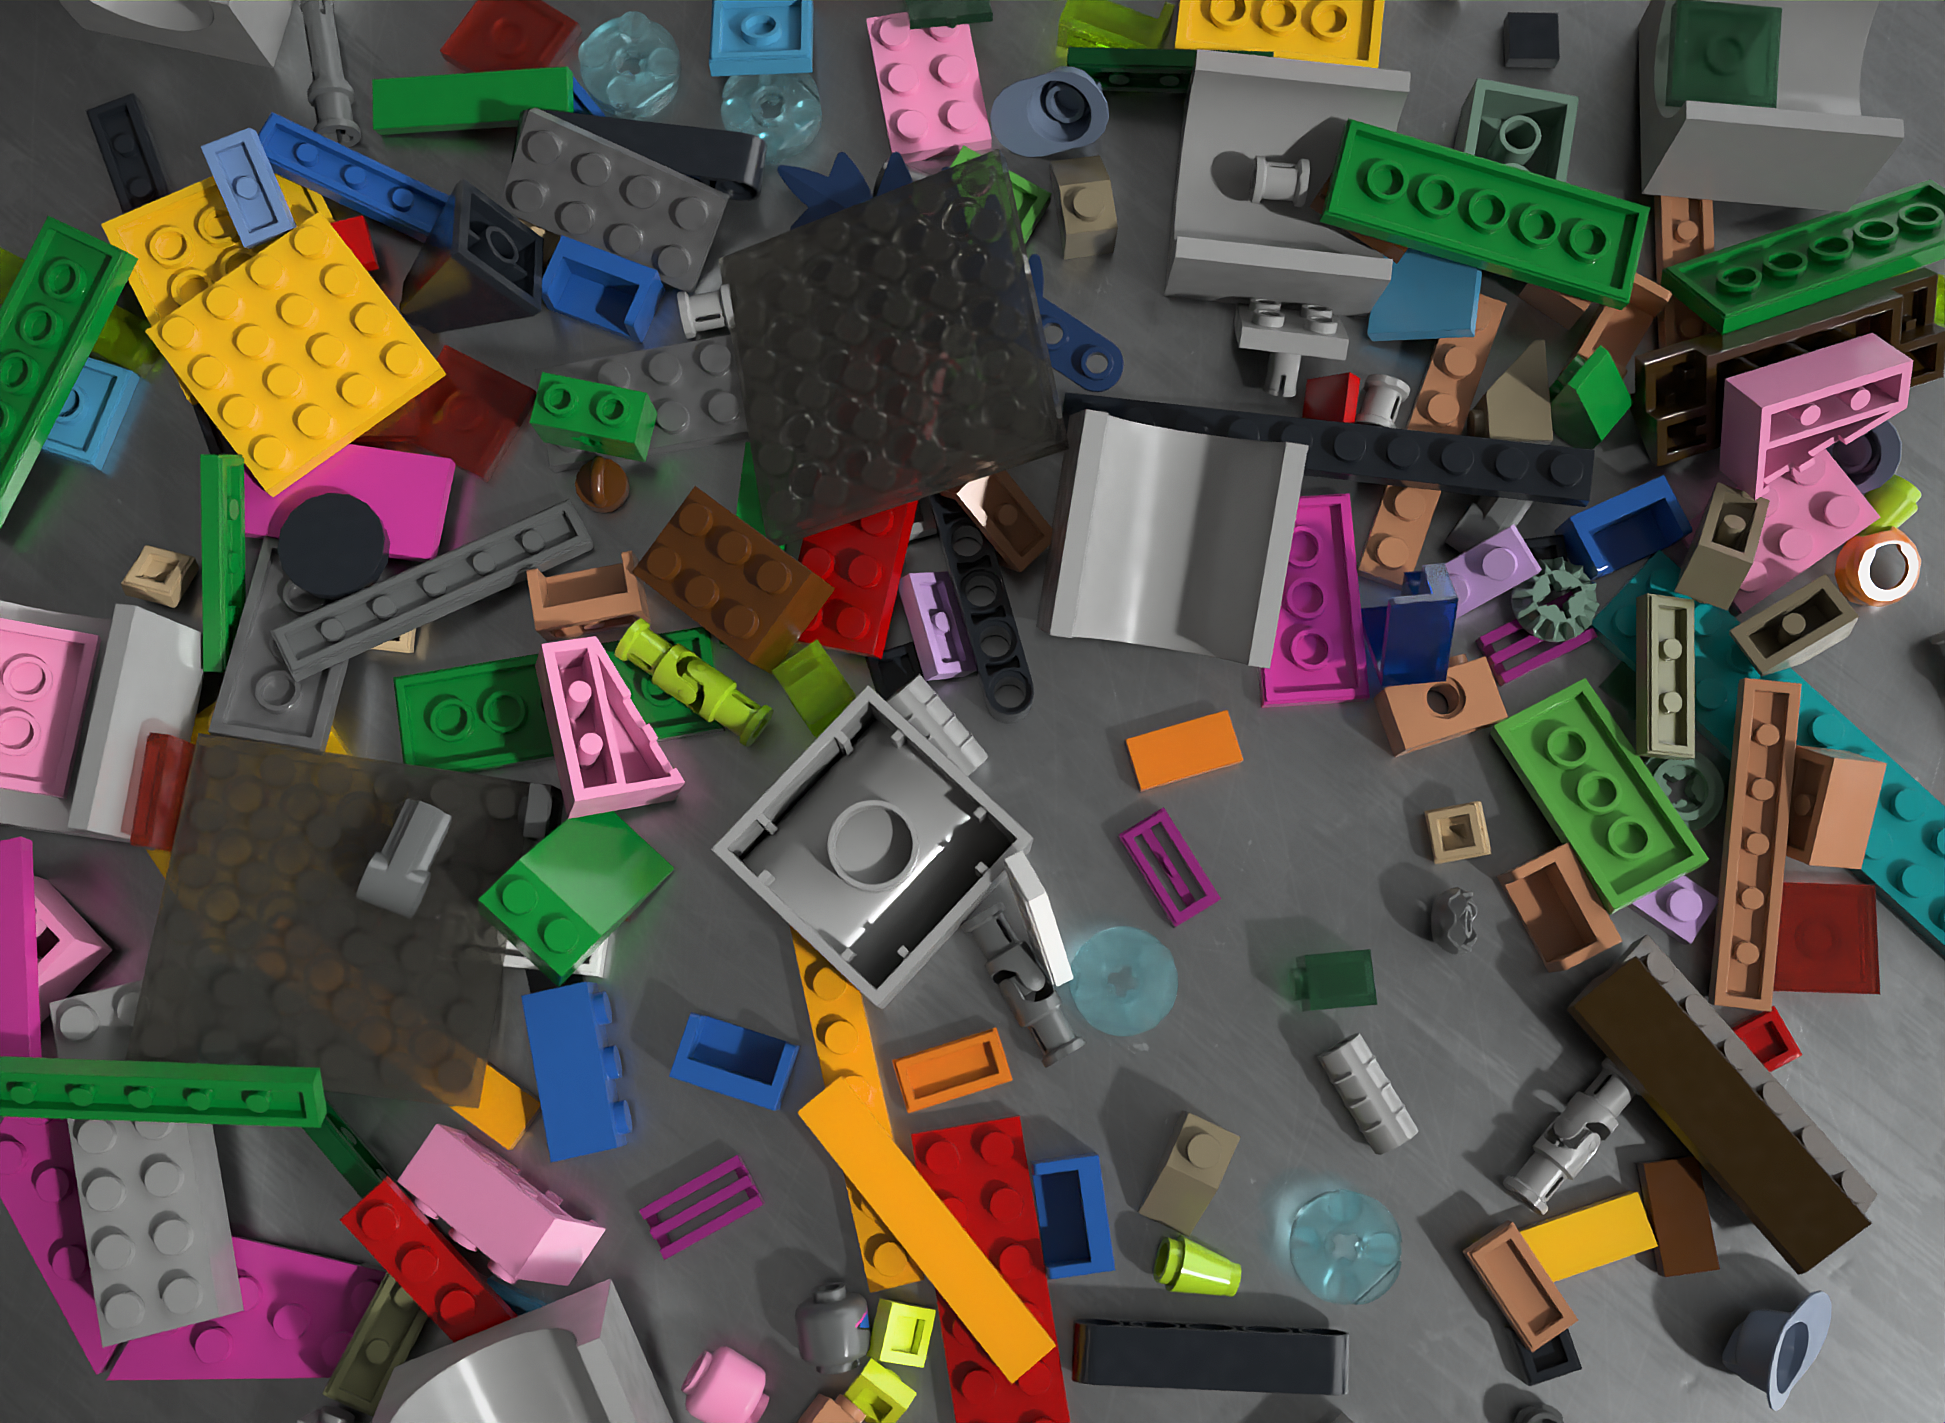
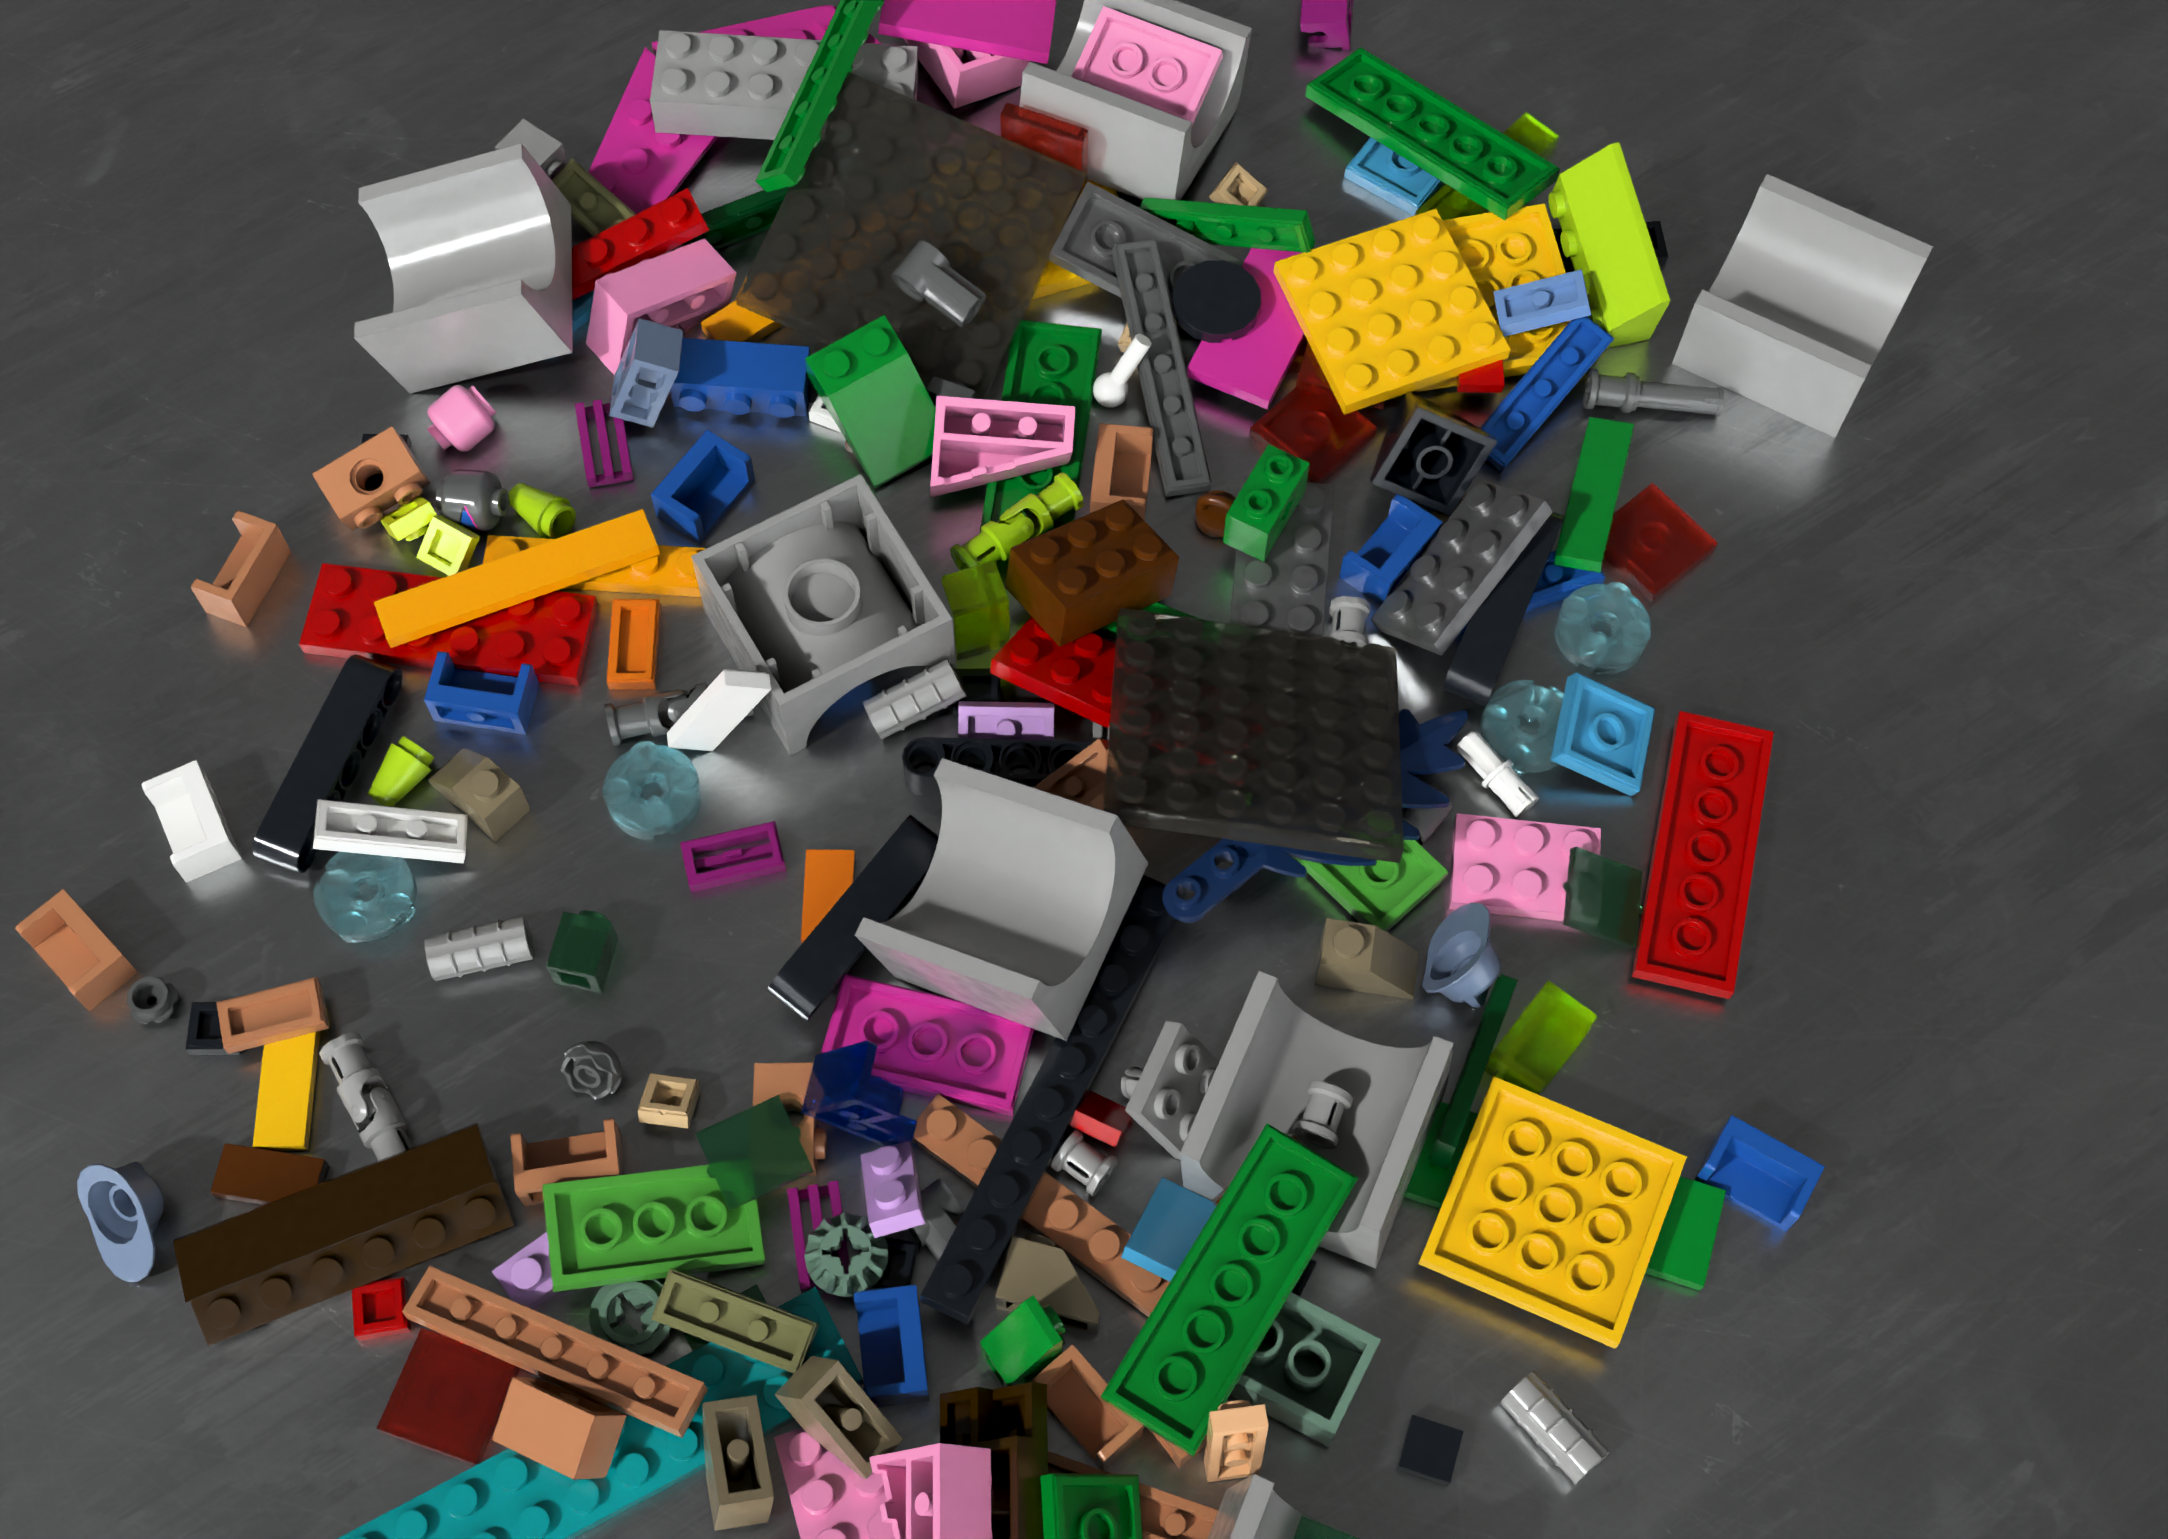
camera: 105 degrees right, 15 degrees down
none -> white tile [313,799,468,864]
none -> lime cone [509,482,576,539]
none -> sand blue brick [609,318,683,428]
none -> clear green piece [695,1095,814,1211]
none -> black beam [767,815,939,1021]
none -> white bar [1093,334,1152,408]
none -> light nougat plate [1204,1400,1269,1483]
none -> white axle [1457,731,1539,818]
none -> lime slope [1548,142,1670,349]

